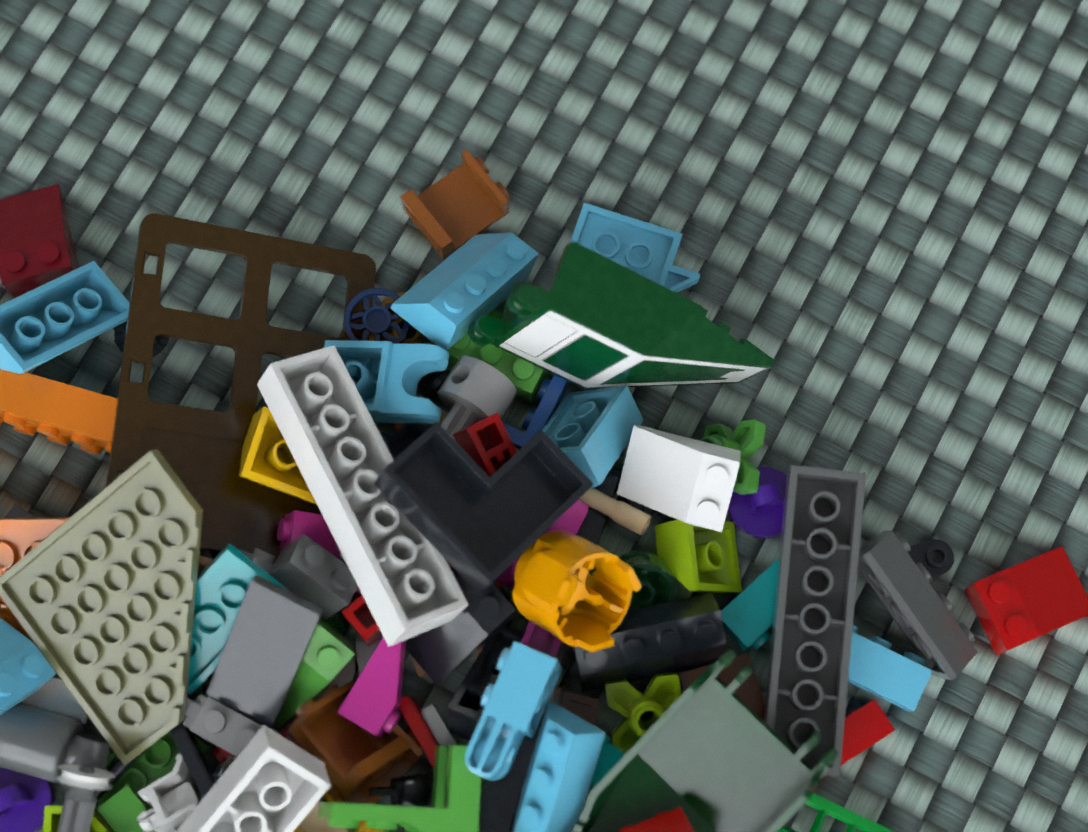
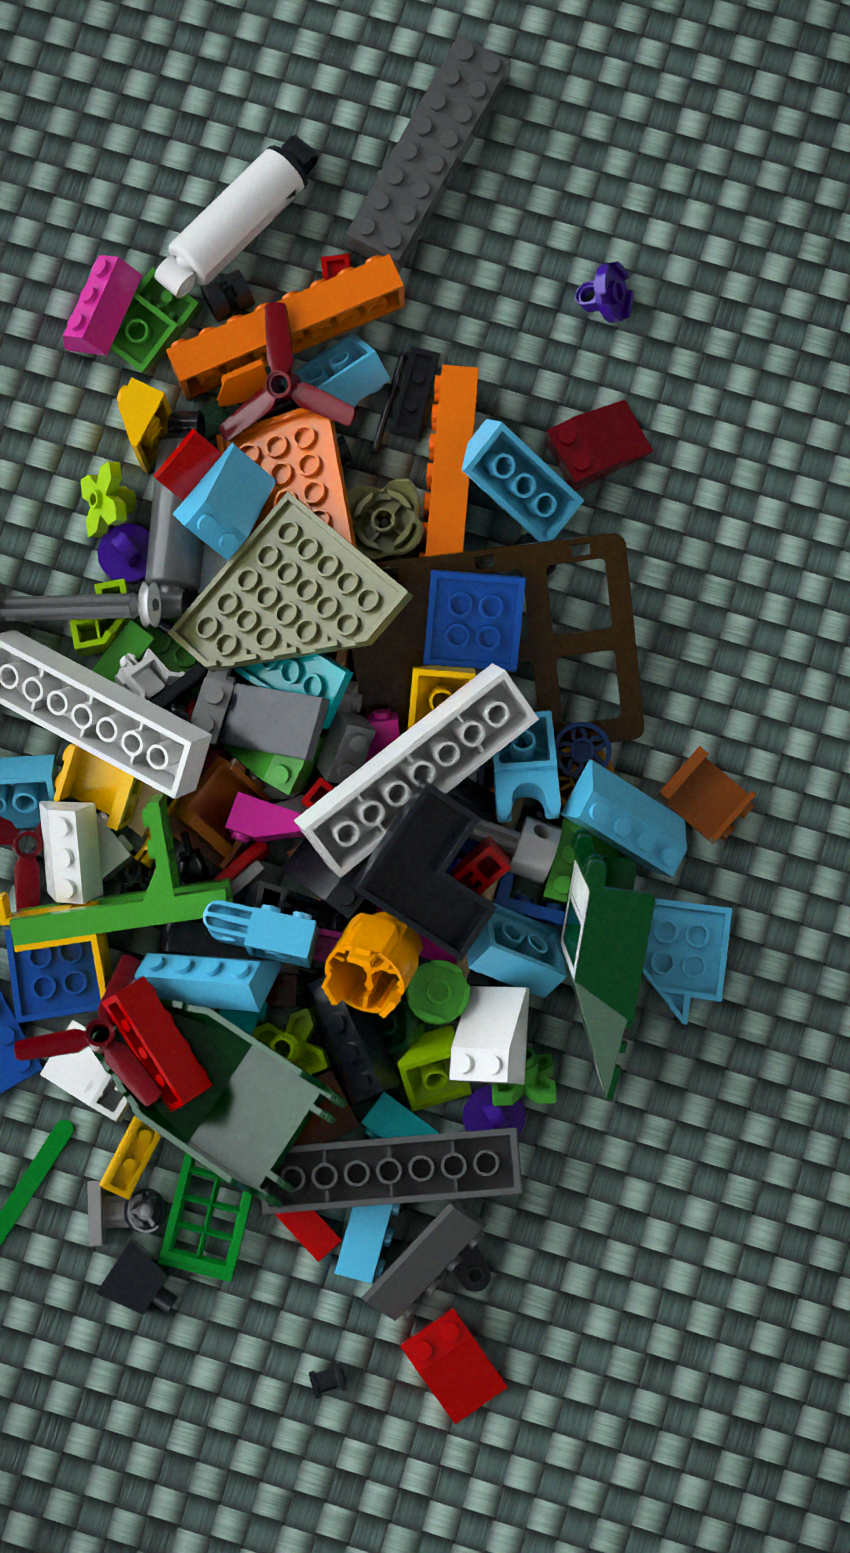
camera: 80 degrees right, 5 degrees up
none -> black bush [309,1362,348,1399]
none -> olive brick [346,479,424,560]
none -> bright green tile [406,960,470,1025]
none -> blue plate [423,569,526,671]

